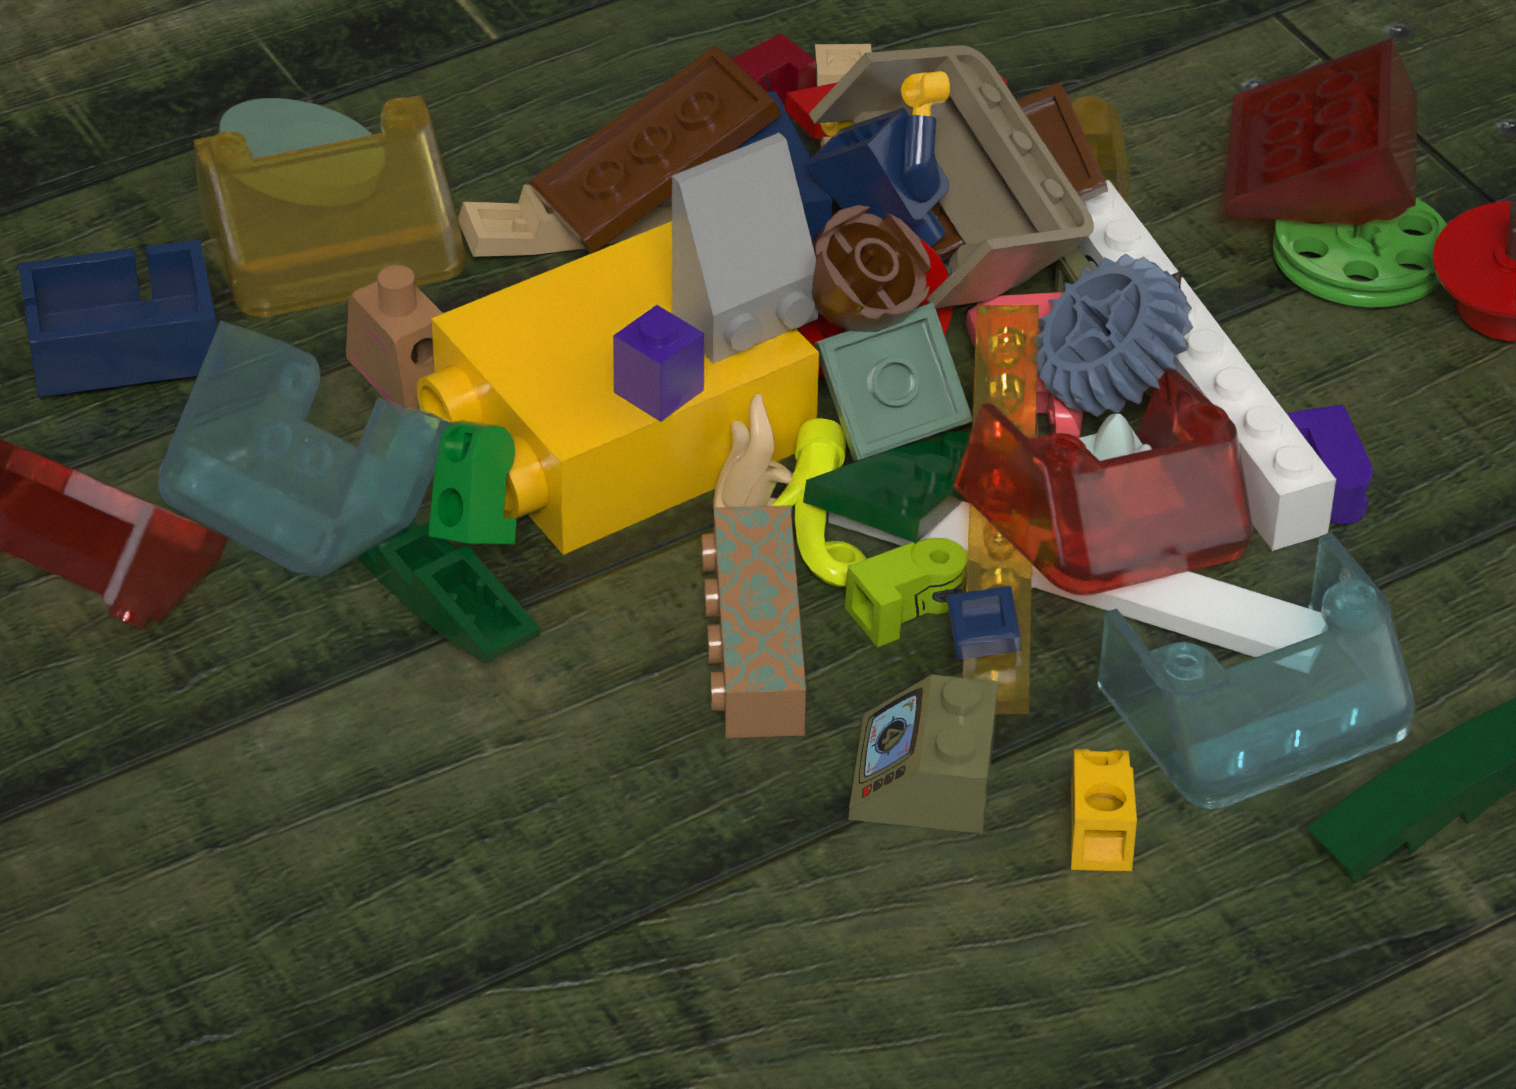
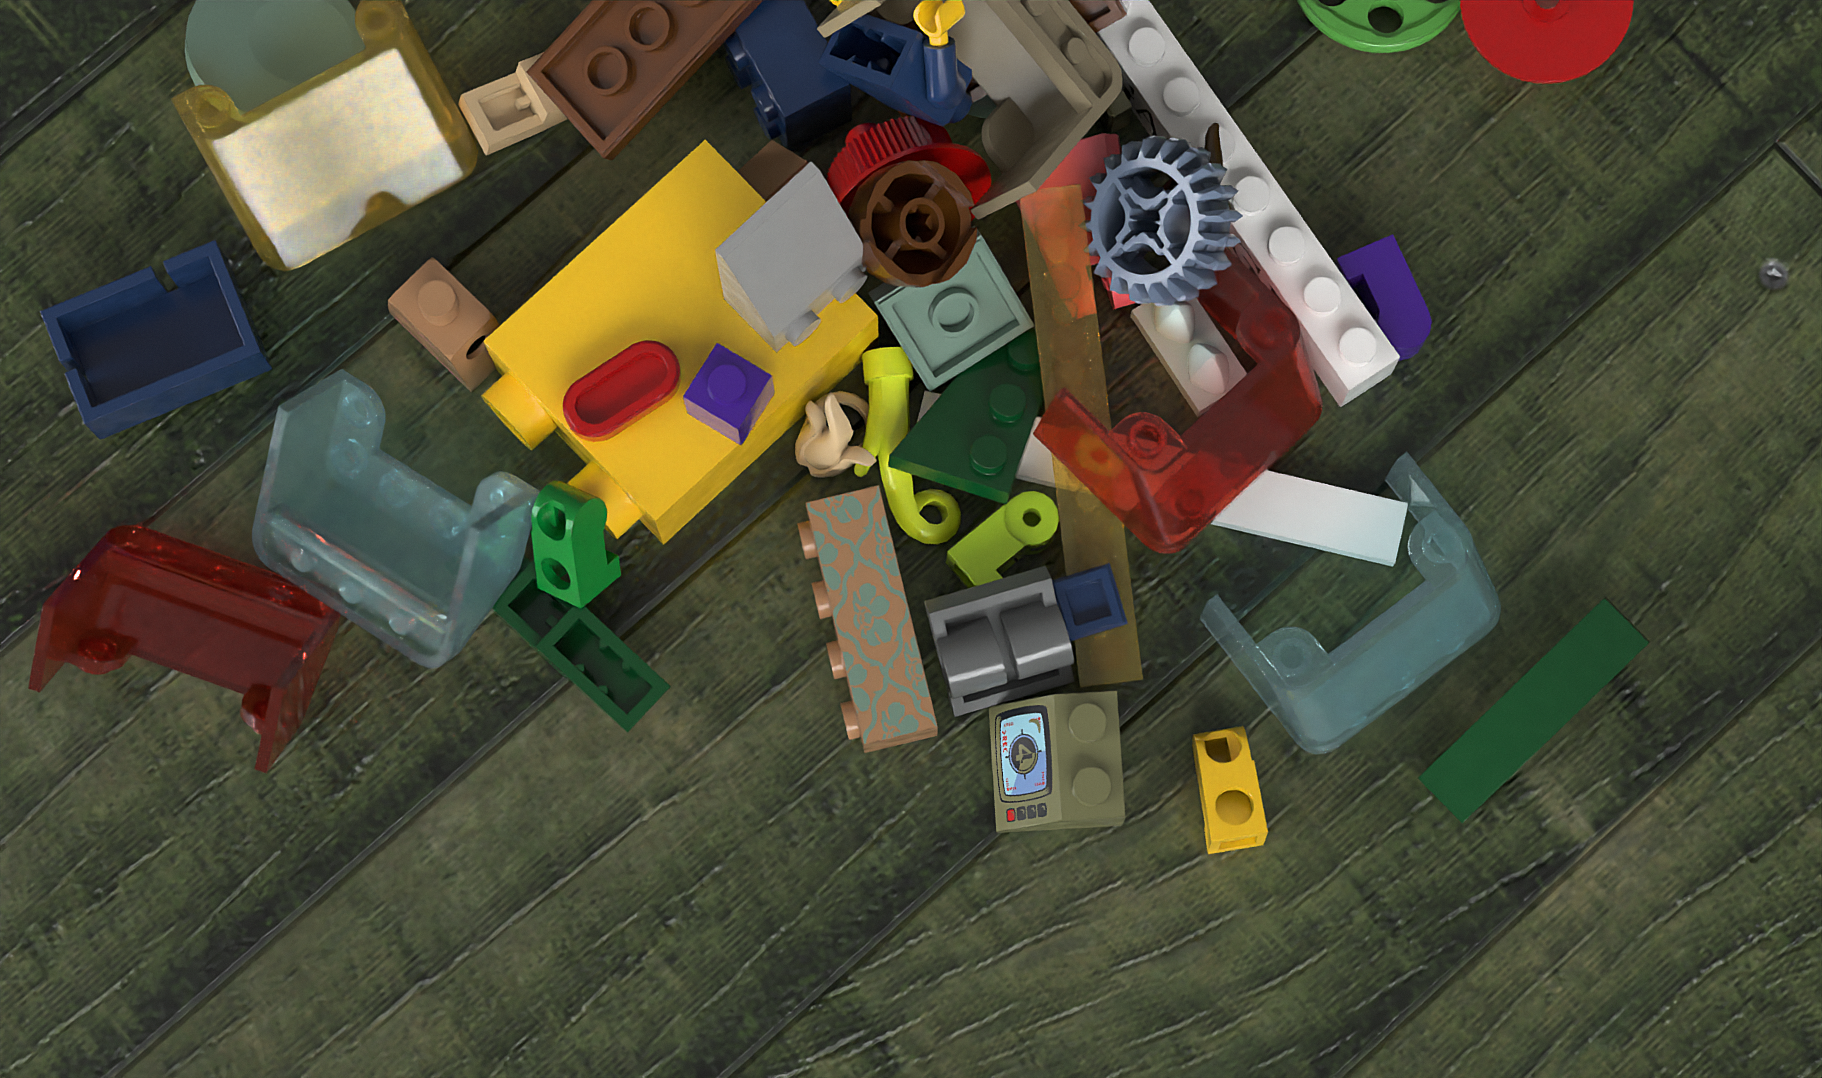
camera: 10 degrees left, 35 degrees up
none -> red tile [563,340,681,442]
none -> dark grey plate [924,566,1075,717]

